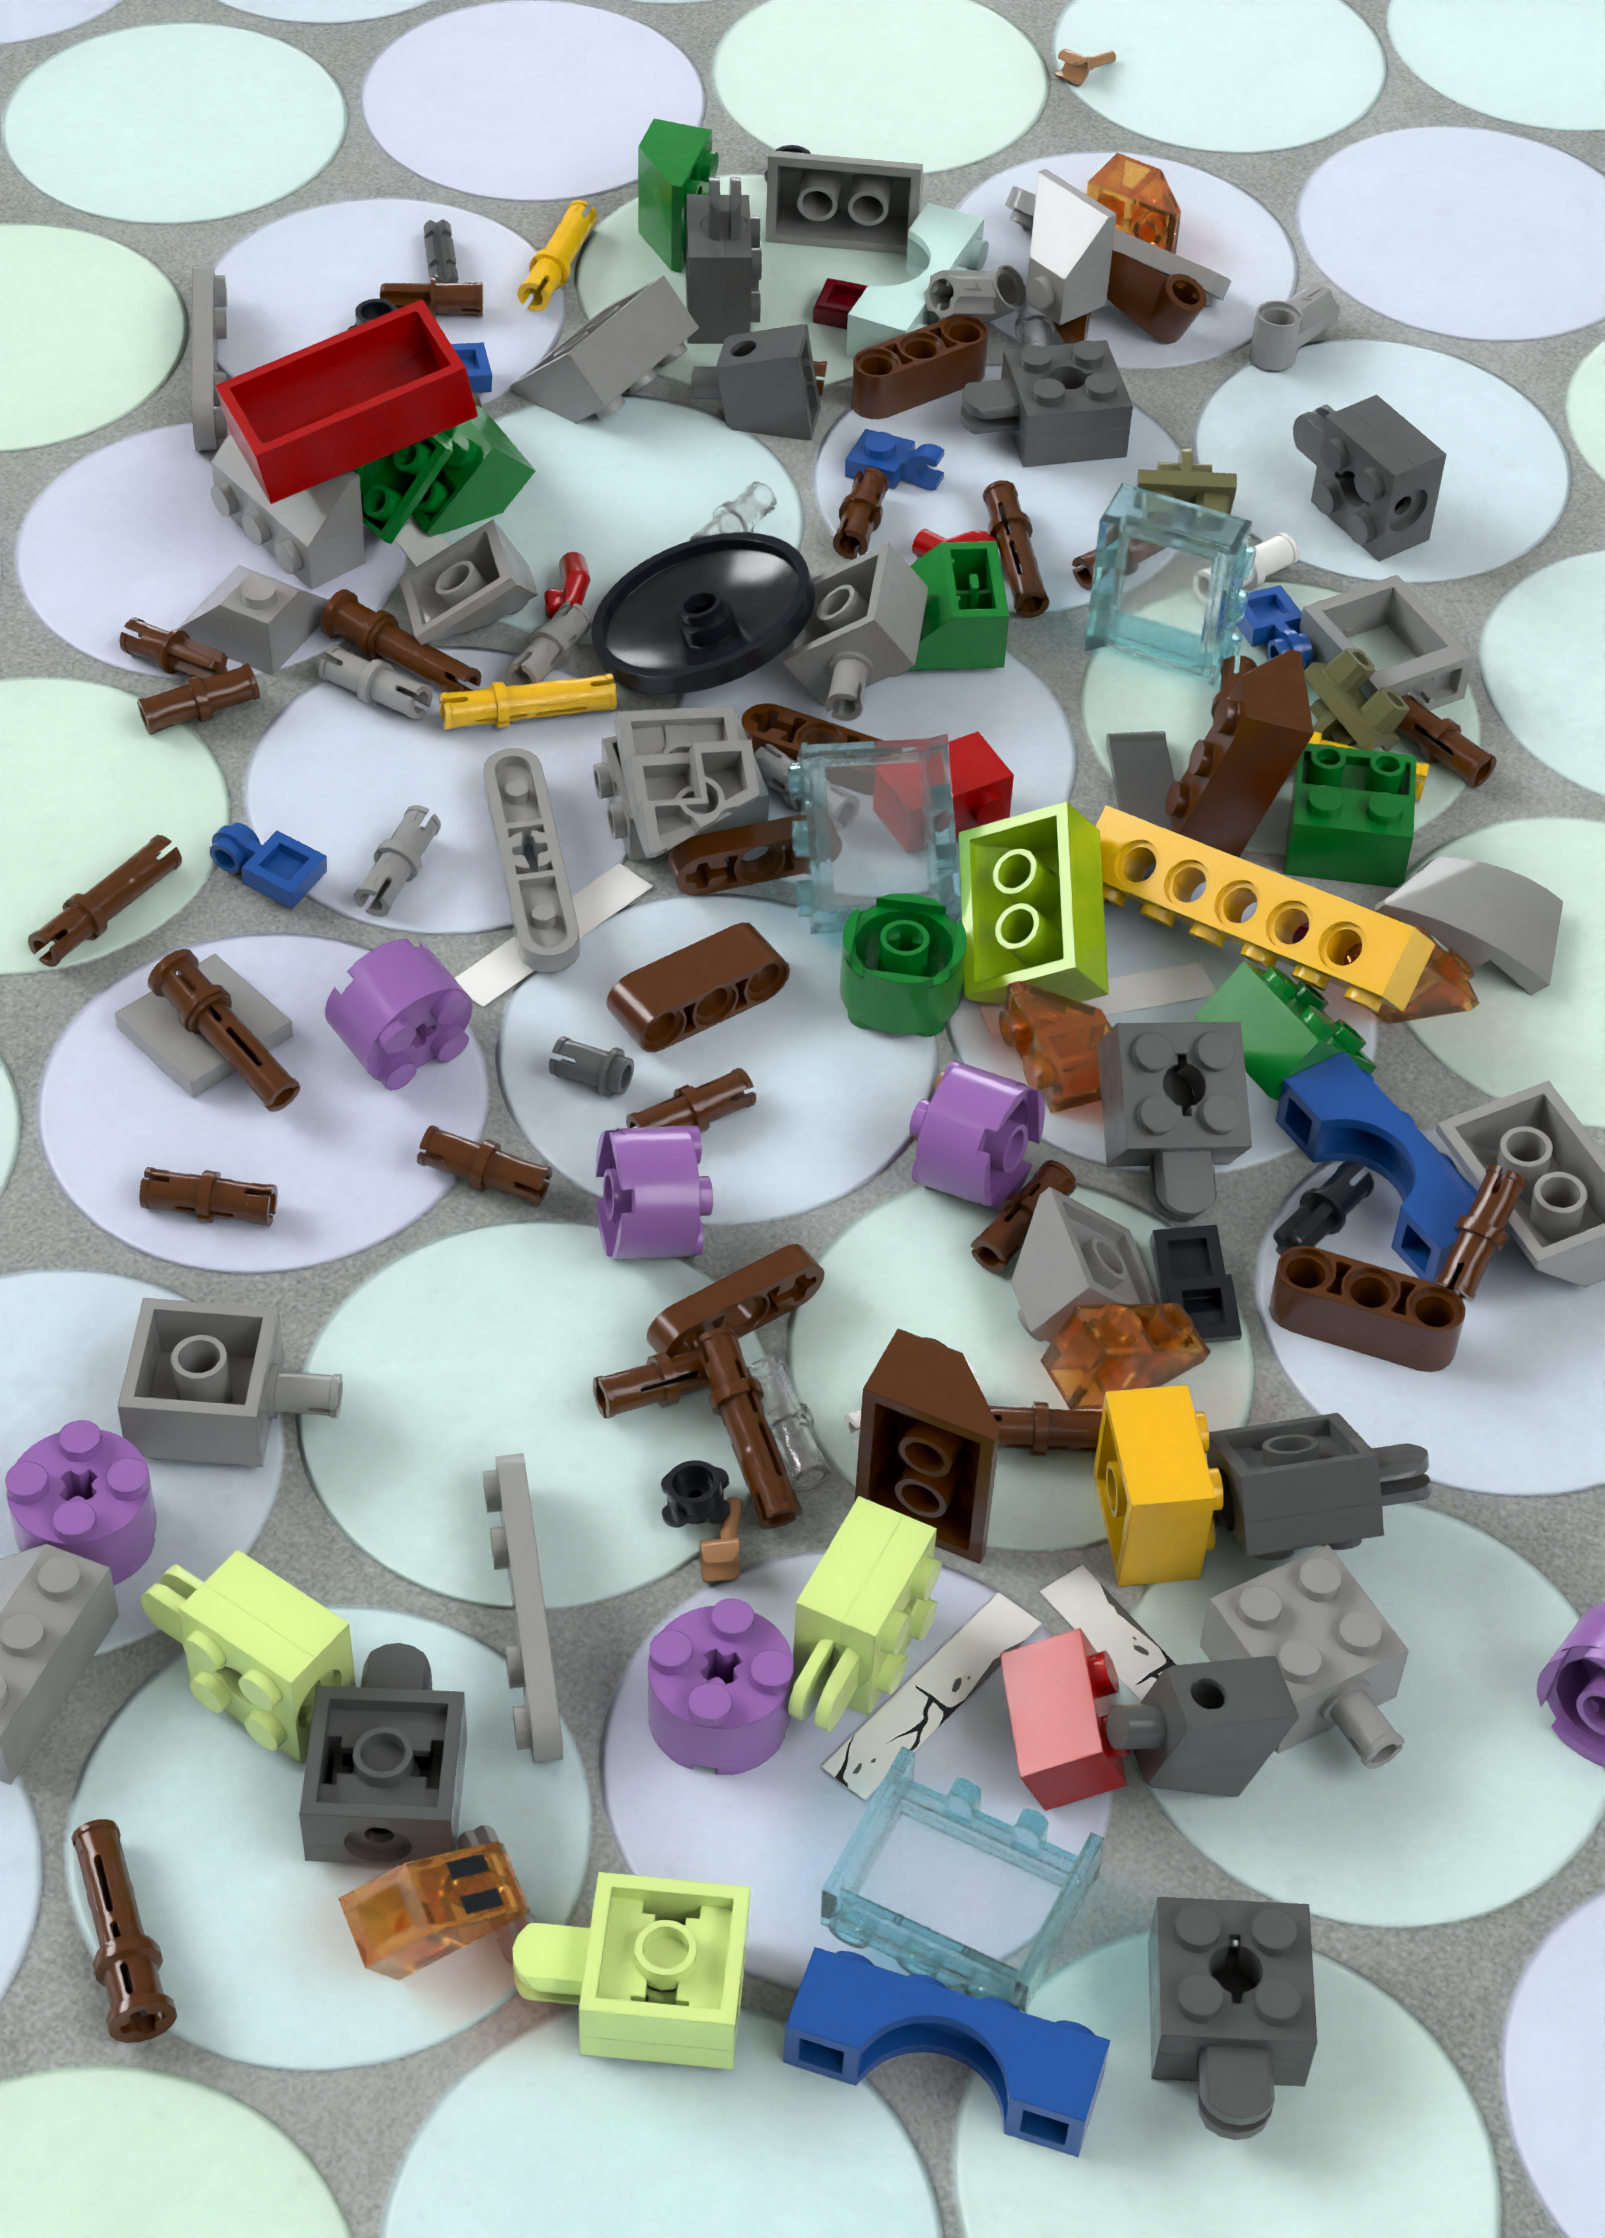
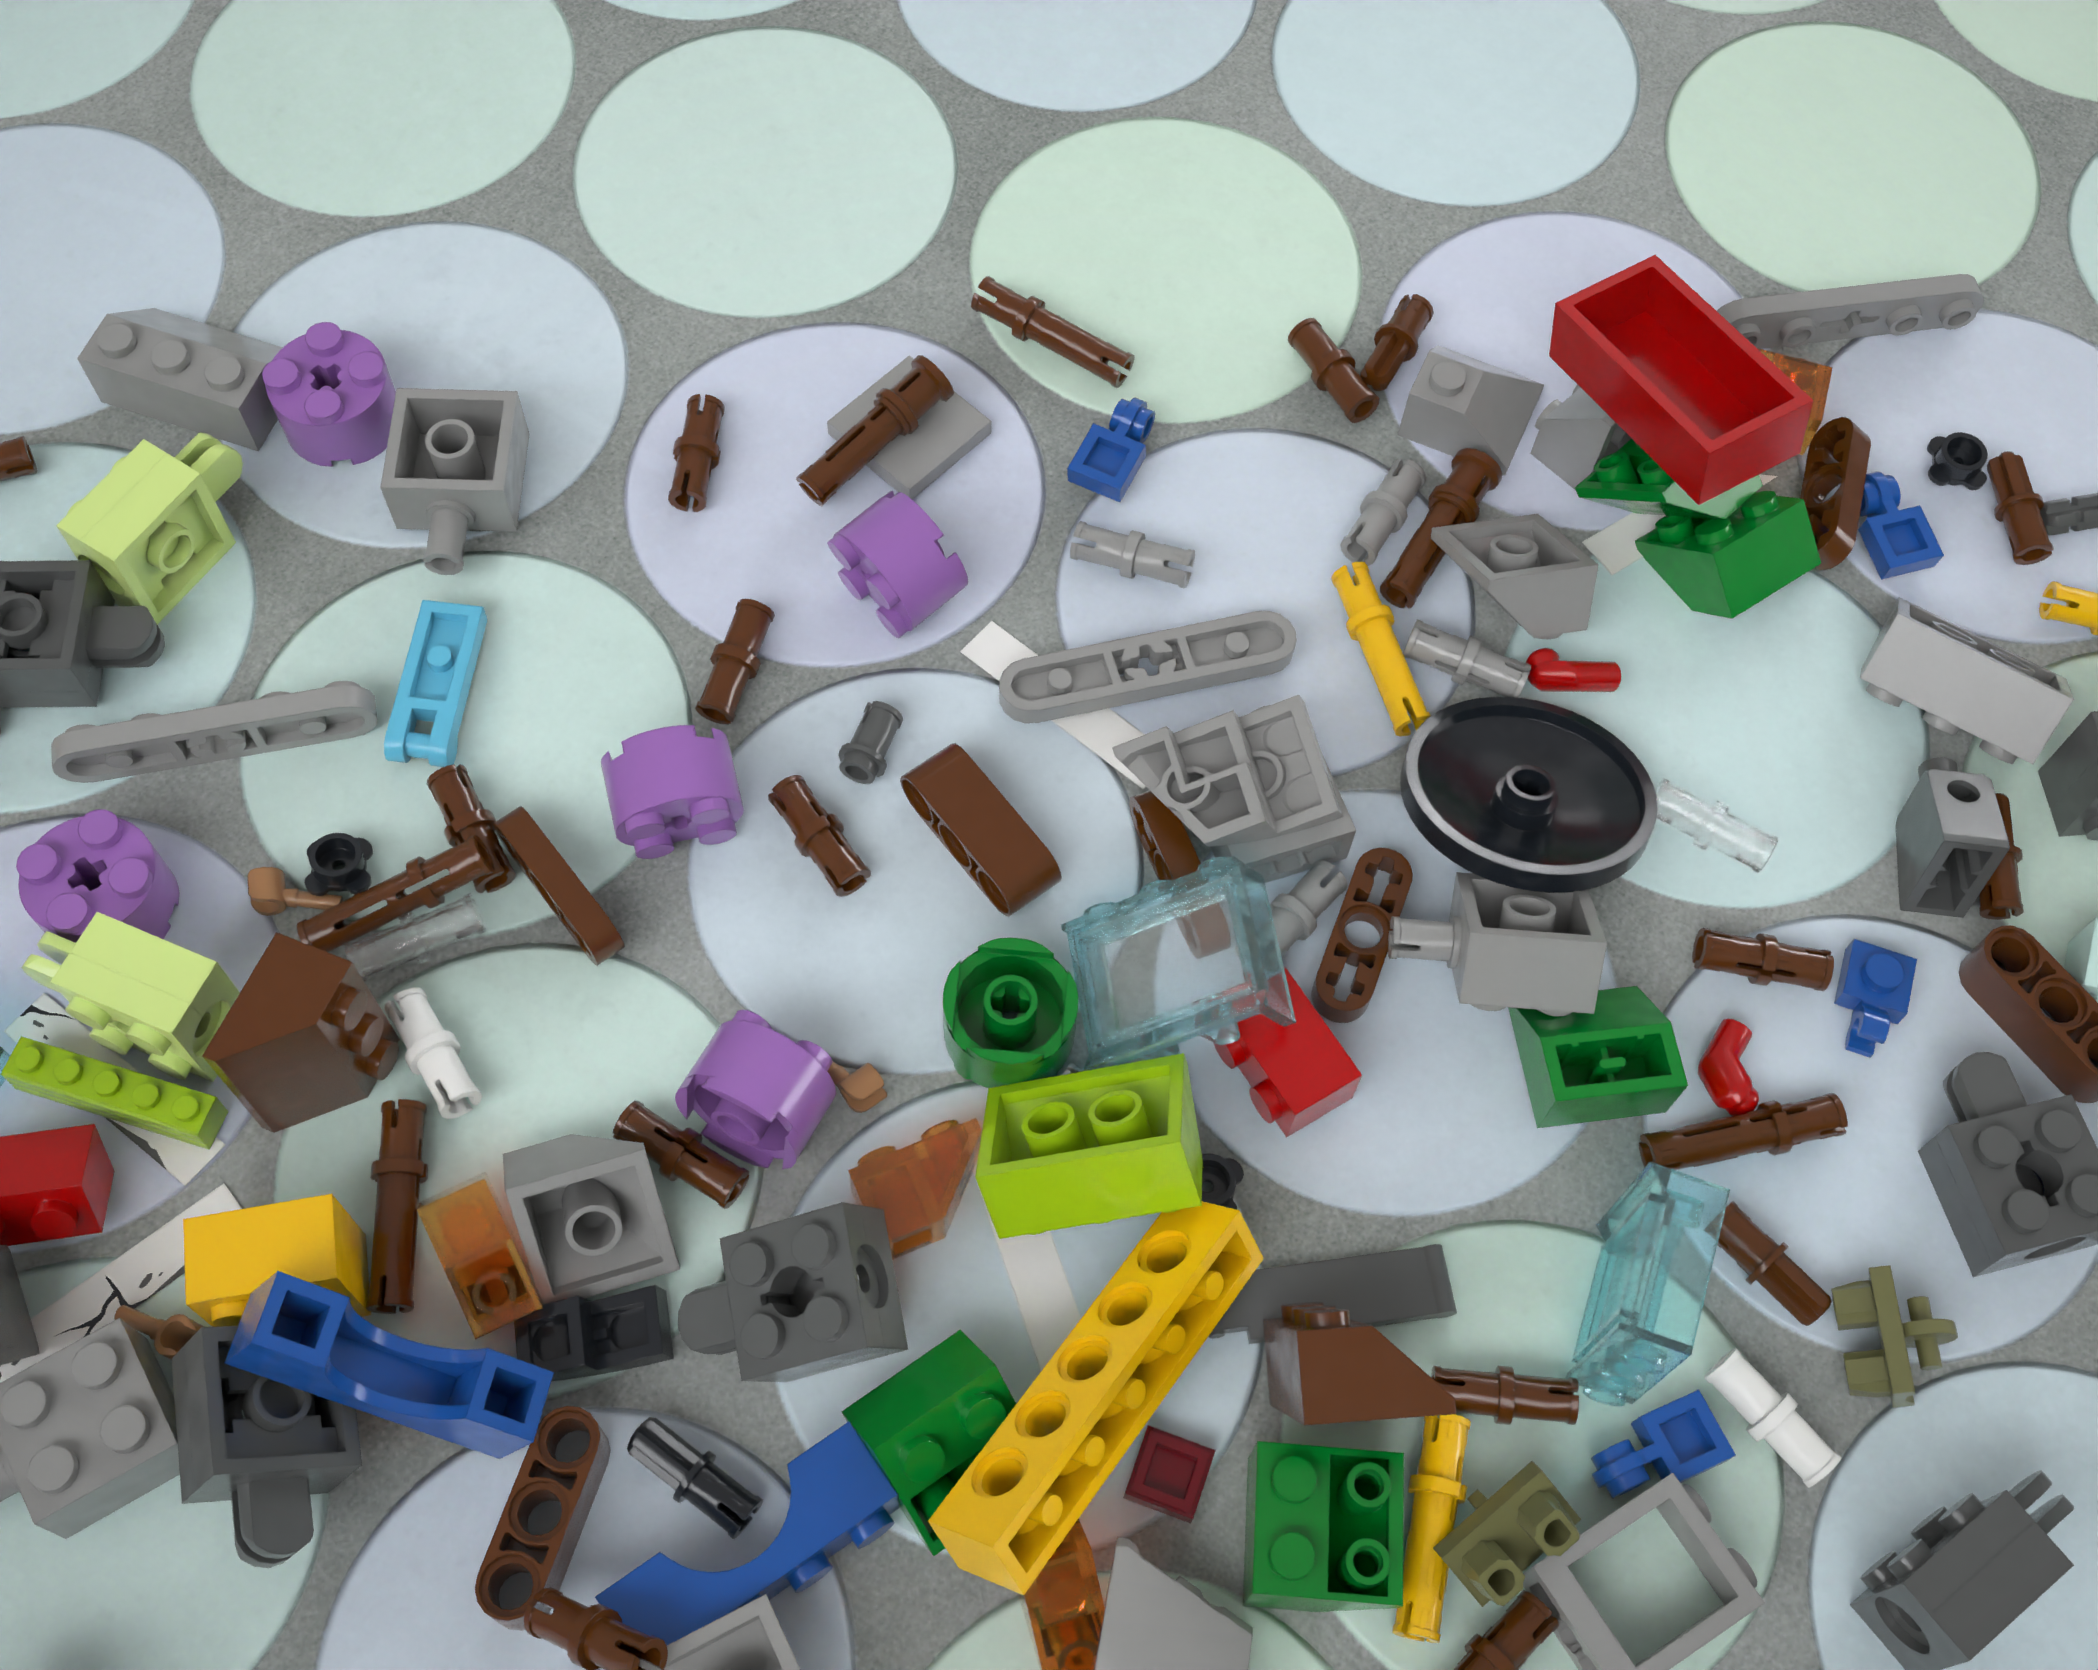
camera: 85 degrees right, 15 degrees up
none -> lime piece [1,1036,229,1150]
none -> medium nougat hand [114,1305,204,1360]
none -> blue arch [225,1271,554,1459]
none -> medium azure plate [384,600,488,767]

